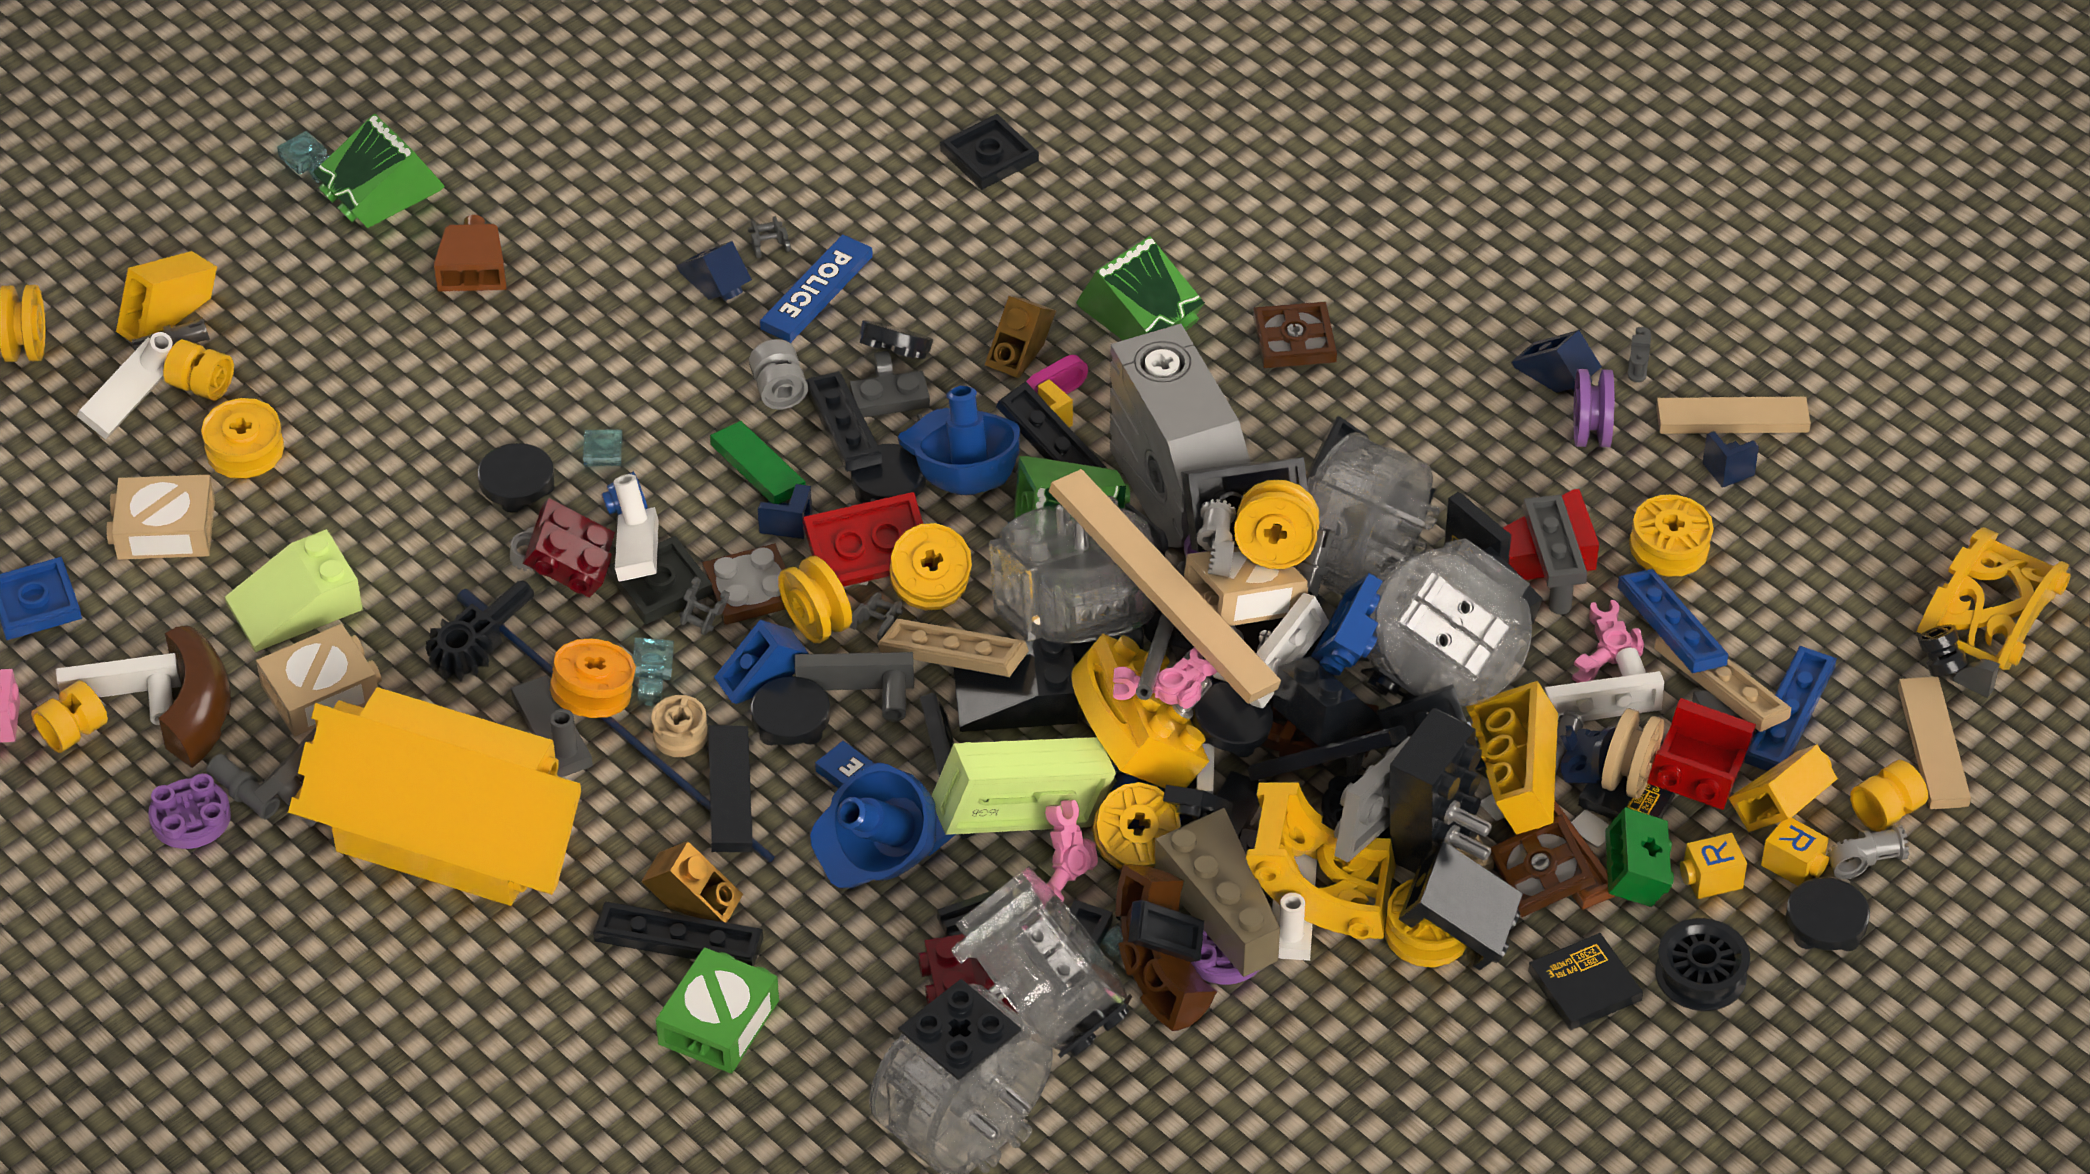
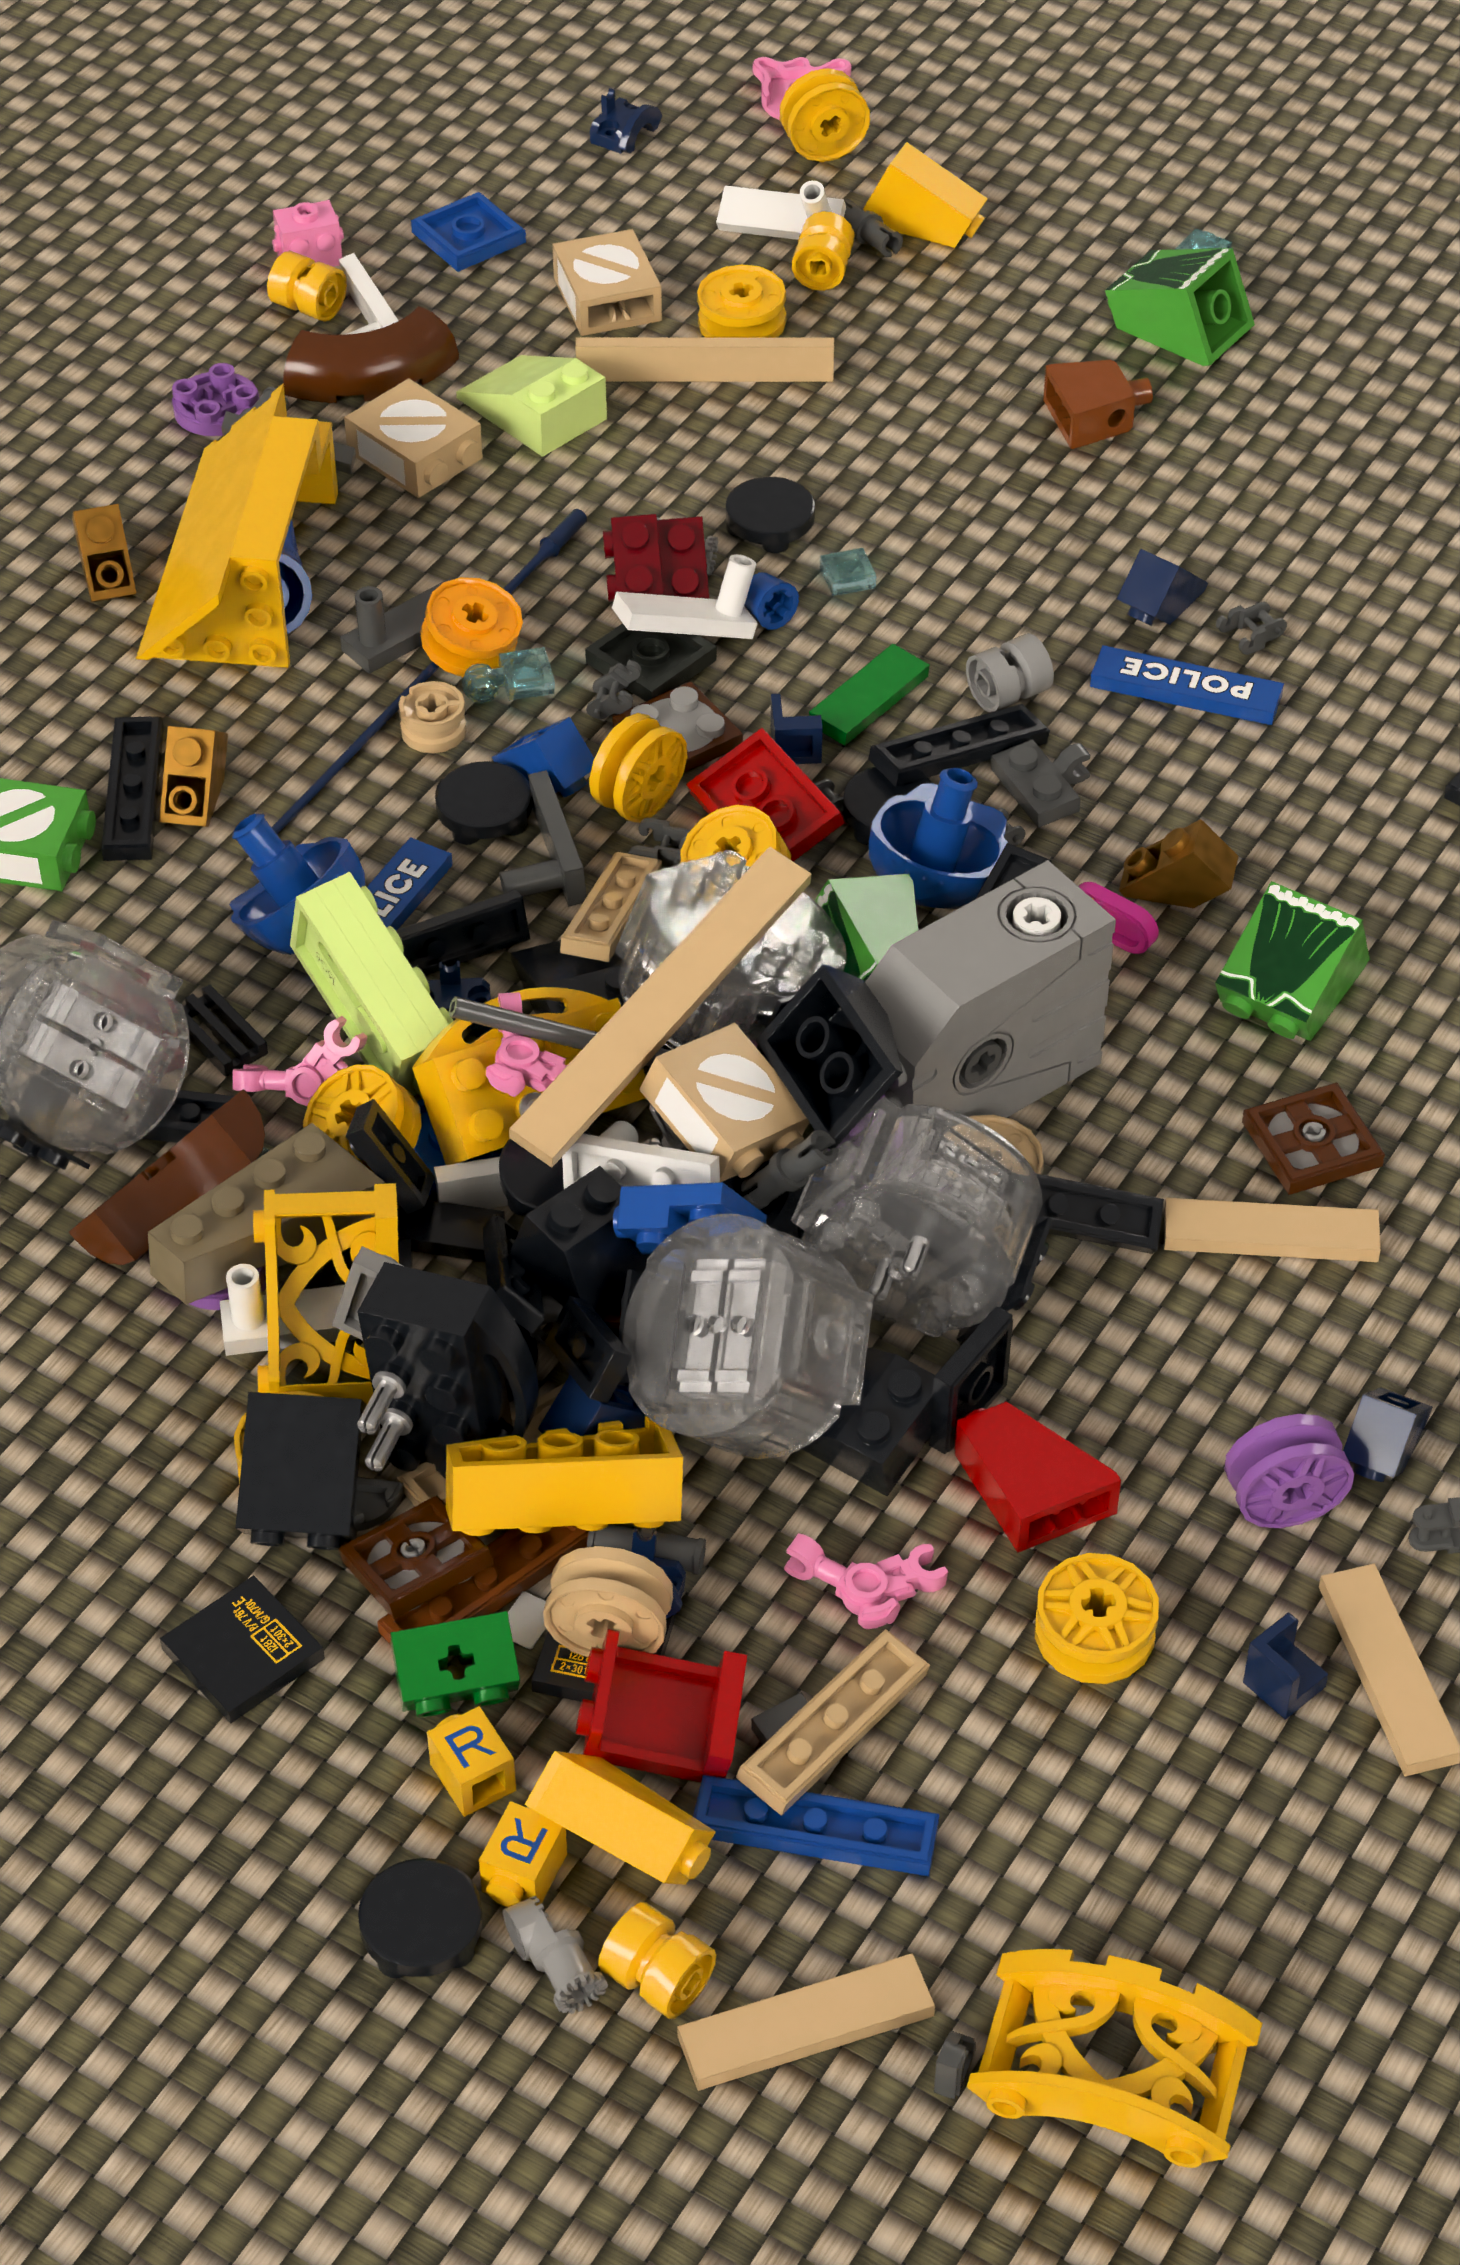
camera: 75 degrees right, 0 degrees up
black gear [425,580,534,682] -> none
black tile [708,725,753,852] -> none
black tile [859,320,933,359] -> none
black tile [1128,900,1205,962] -> none
light grey connector [1197,499,1236,577] -> none
yellow wheel [1234,480,1320,569] -> none
dark grey piece [1523,495,1587,614] -> none
white piece [1544,648,1664,721] -> none
blue tile [1618,569,1729,674] -> none
black wheel [1655,918,1750,1011] -> none
black wheel [1918,624,1968,677] -> none
none -> pearl gold slope [72,504,137,602]
none -> tan tile [575,337,834,382]
none -> tan tile [1164,1198,1381,1262]

